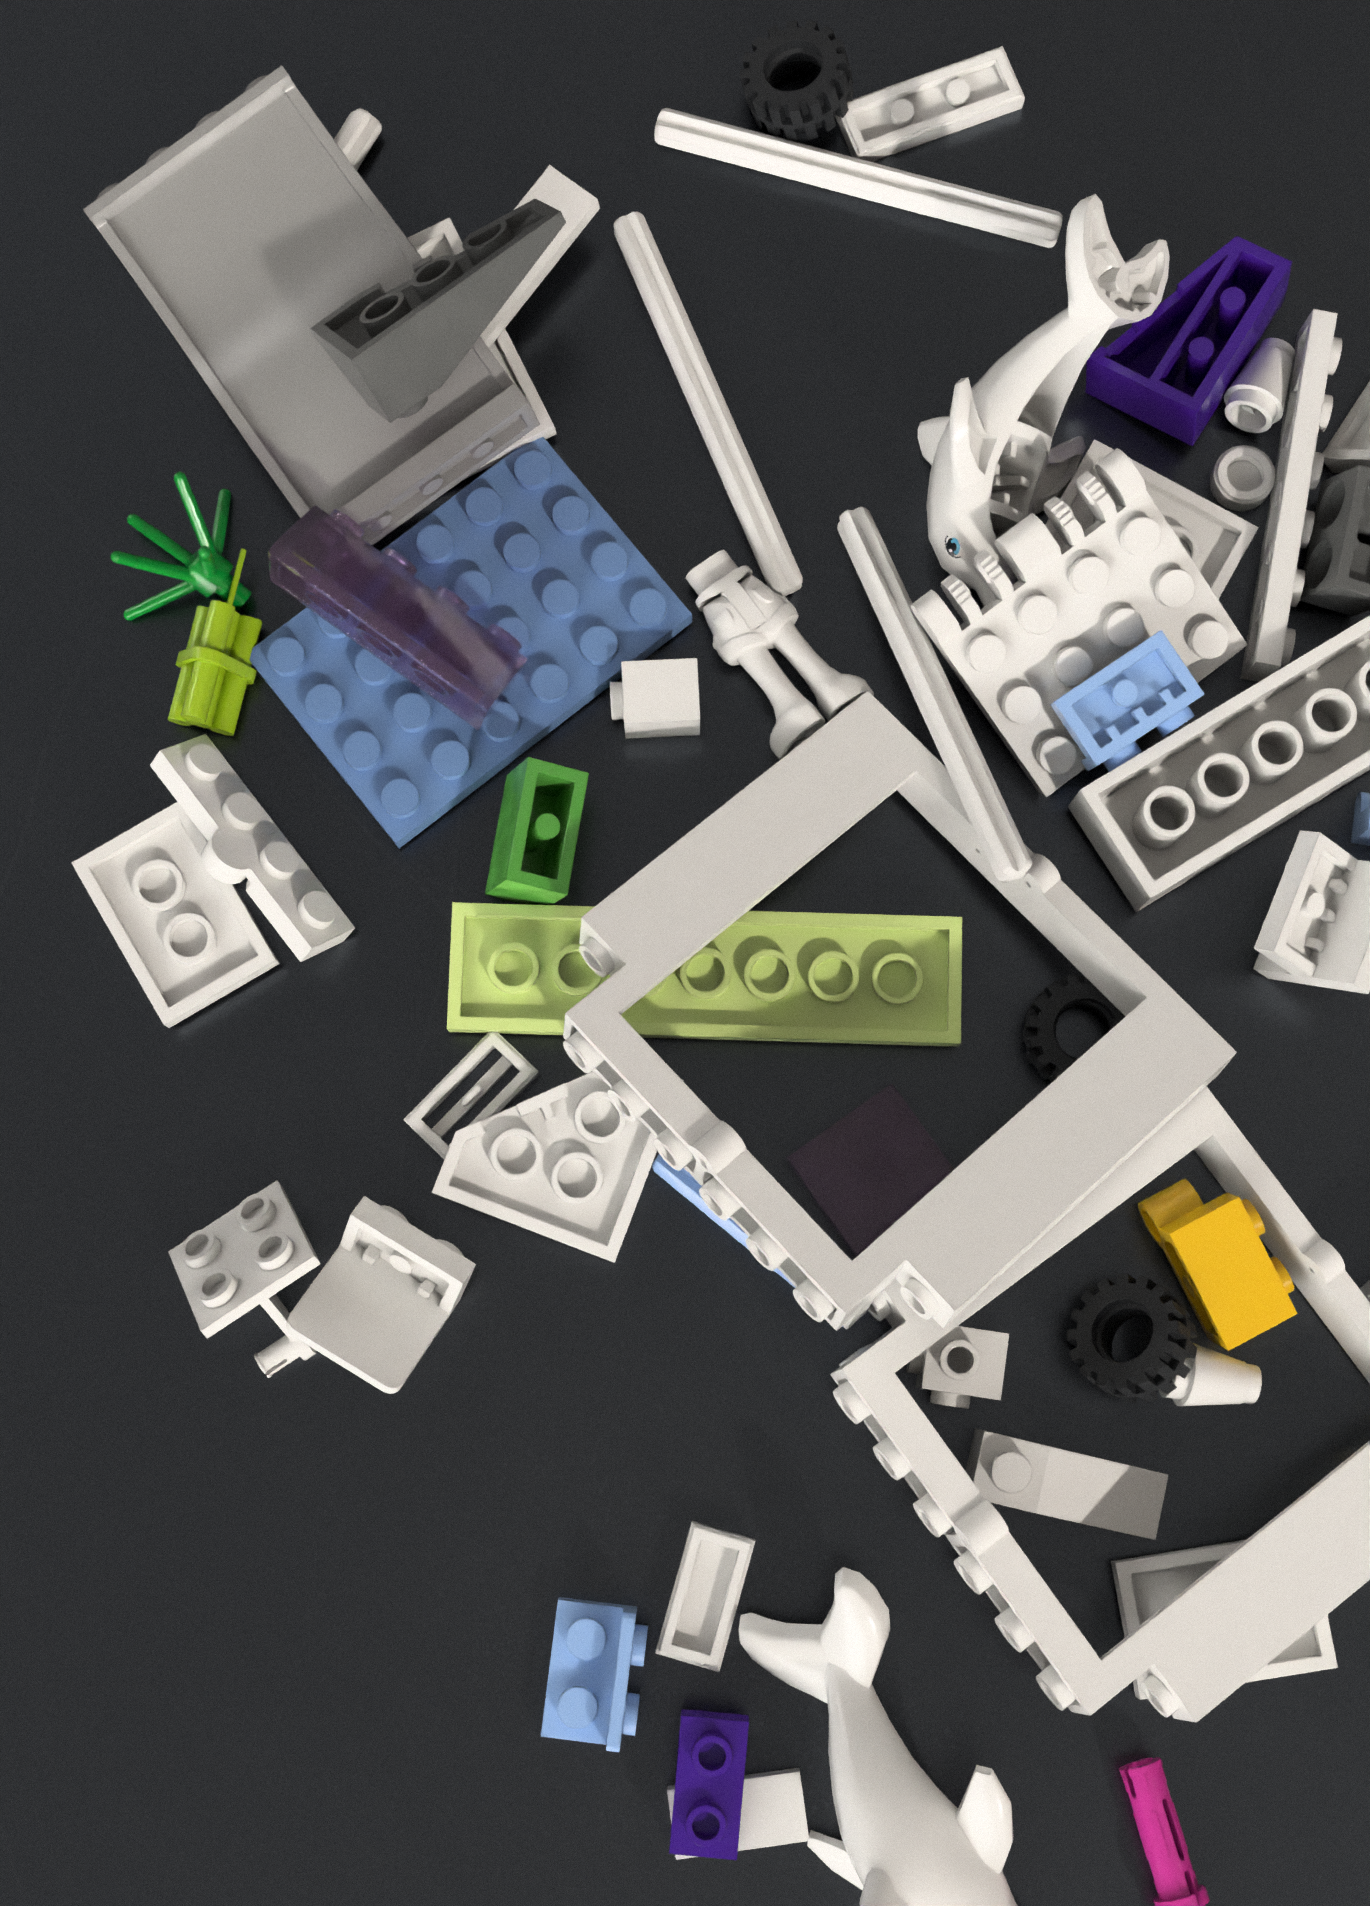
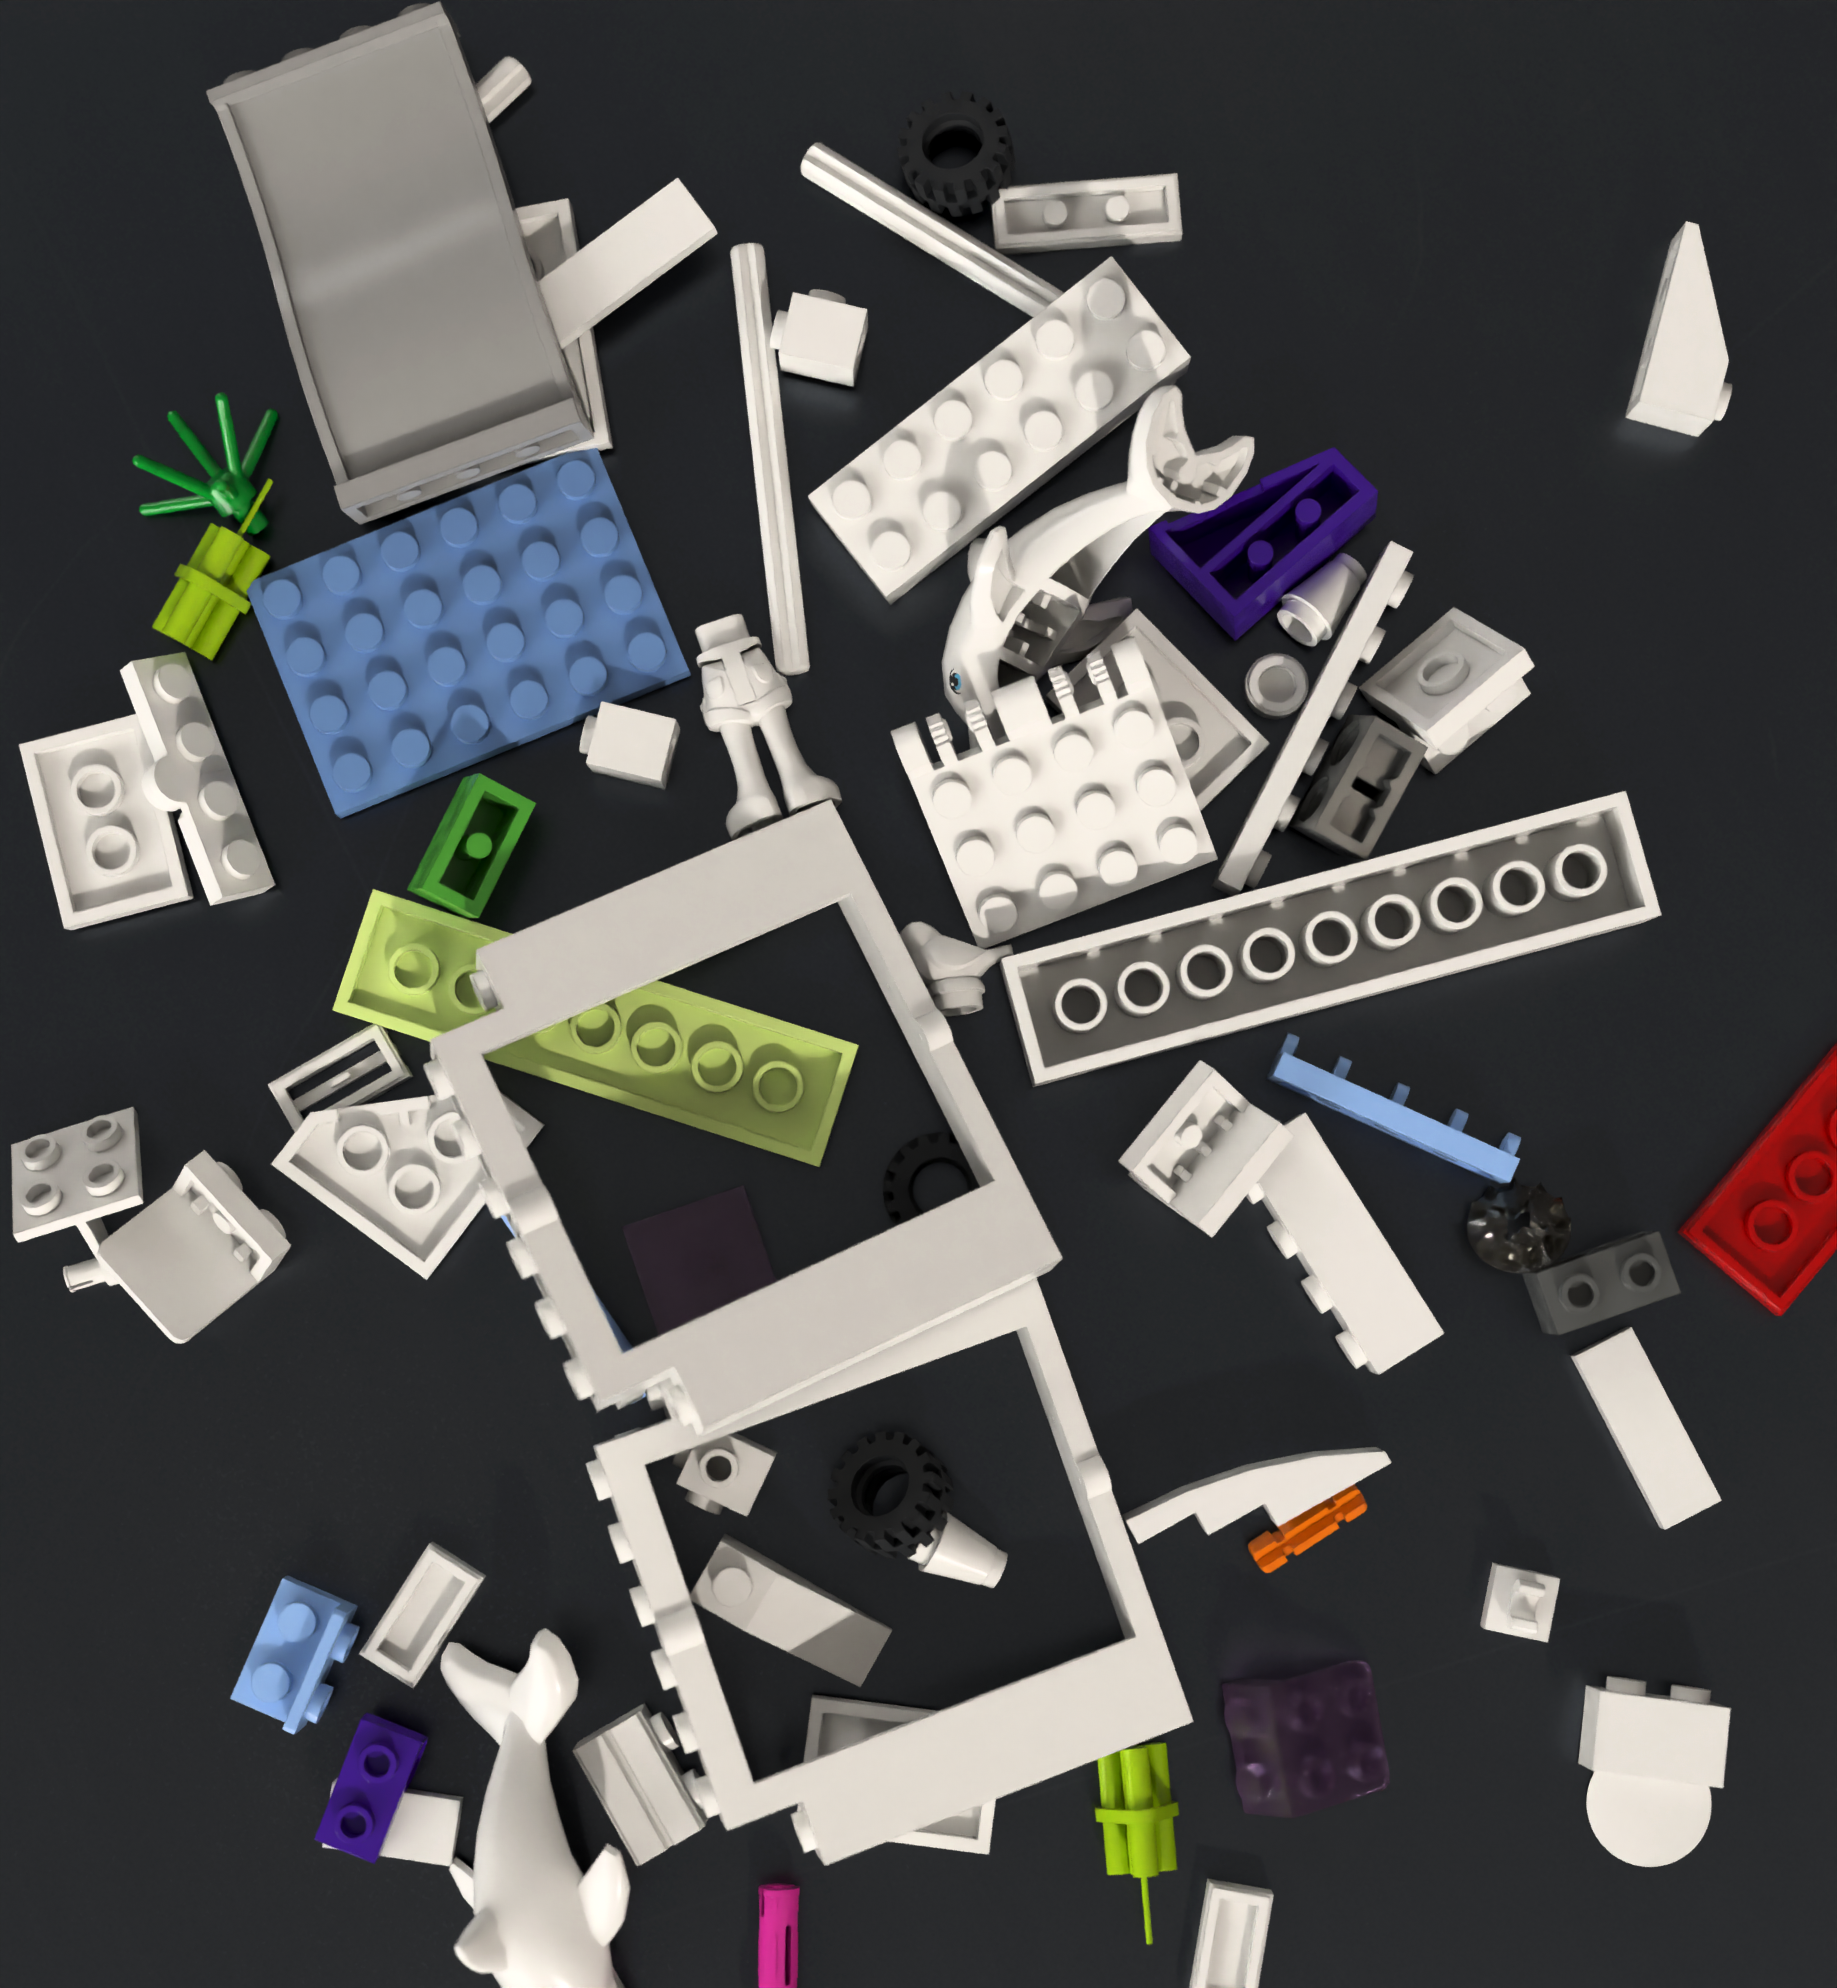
camera: 15 degrees right, 5 degrees up
clear purple slope [268,505,528,730] -> none
dark grey wedge [310,199,566,423] -> none
white axle [837,506,1032,883] -> none
light blue bracket [1050,630,1204,772] -> none
yellow hinge [1138,1178,1298,1351] -> none
none -> white brick [572,1703,708,1866]
none -> white brick [770,289,868,387]
none -> white brick [808,256,1191,605]
none -> white animal [899,921,1014,1017]

